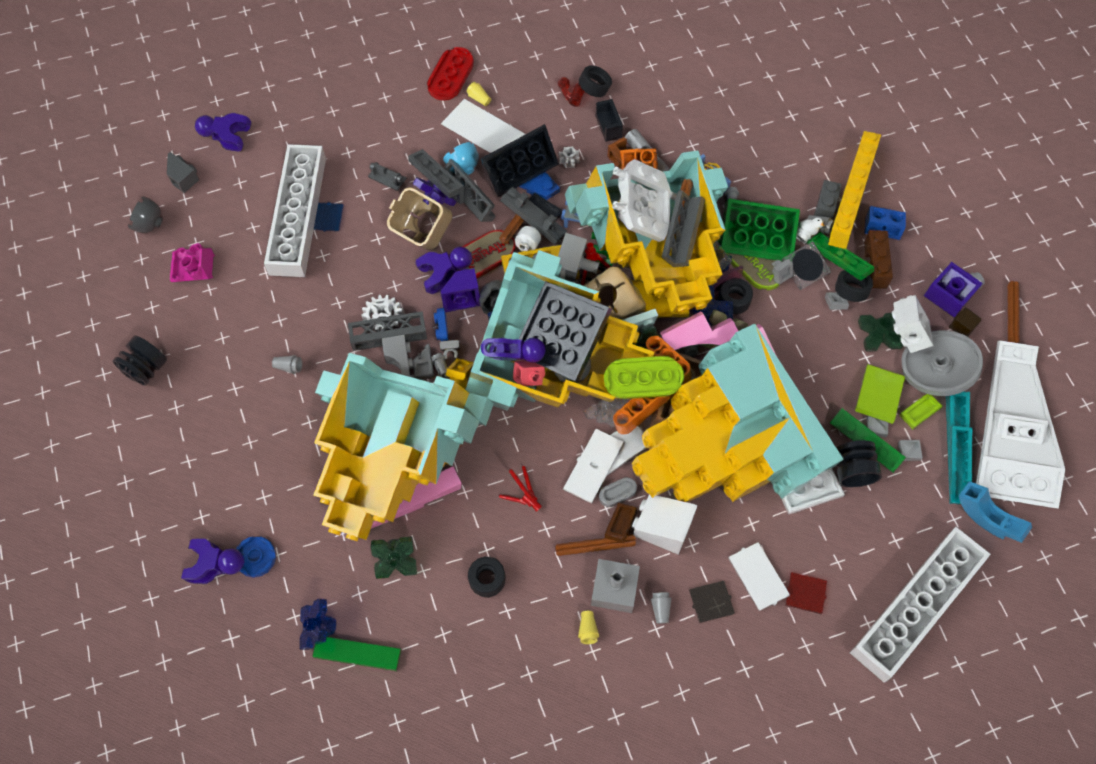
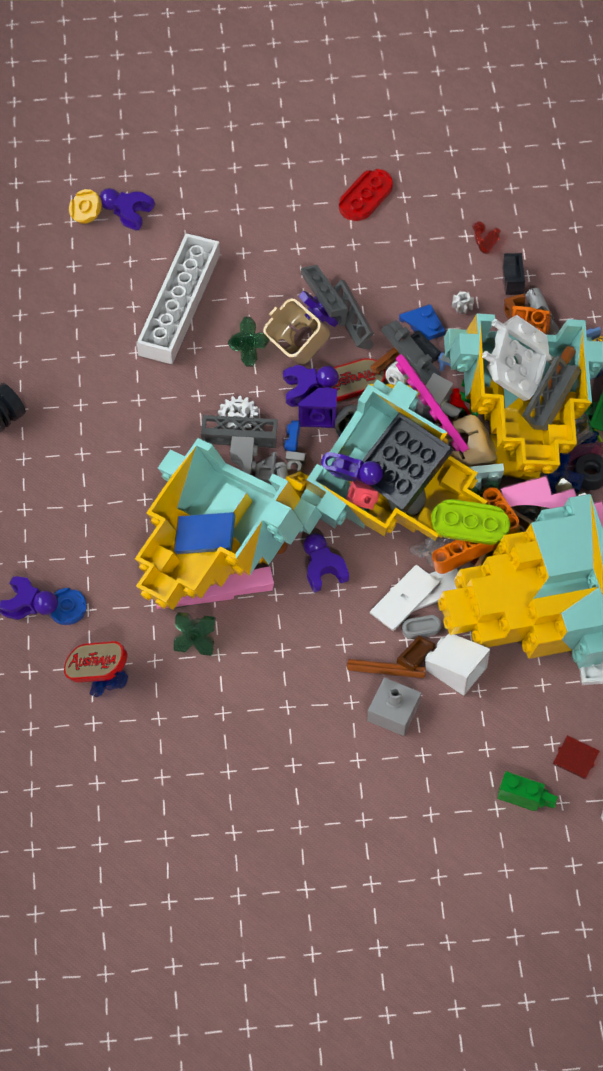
camera: 15 degrees right, 5 degrees down
dark grey cylinder [128,196,163,233] -> none
dark grey slope [167,152,199,193] -> none
dark pink slope [170,243,215,282] -> none
light grey cone [272,355,302,374] -> none
green tile [312,636,401,672] -> none
clear blue piece [314,202,344,232] -> none
dark grey hinge [368,162,407,191] -> none
white sticker [441,99,525,153] -> none
medium azure cylinder [443,142,479,175] -> none
light yellow cone [466,82,491,106] -> none
black tyre [468,556,506,598] -> none
black slope [481,124,559,197] -> none
red plant [499,466,542,512] -> none
light yellow cone [578,611,599,644] -> none
black tyre [579,65,612,97] -> none
light grey cone [651,592,672,624] -> none
clear smoke piece [689,581,735,623] -> none
white piece [729,543,790,611] -> none
none -> tile [64,641,128,683]
none -> yellow tile [69,189,102,224]
none -> blue tile [175,512,235,554]
none -> clear green plant [228,317,270,367]
none -> dark purple piece [303,533,349,593]
none -> dark pink wing [396,354,470,453]
none -> green hinge [497,771,558,811]

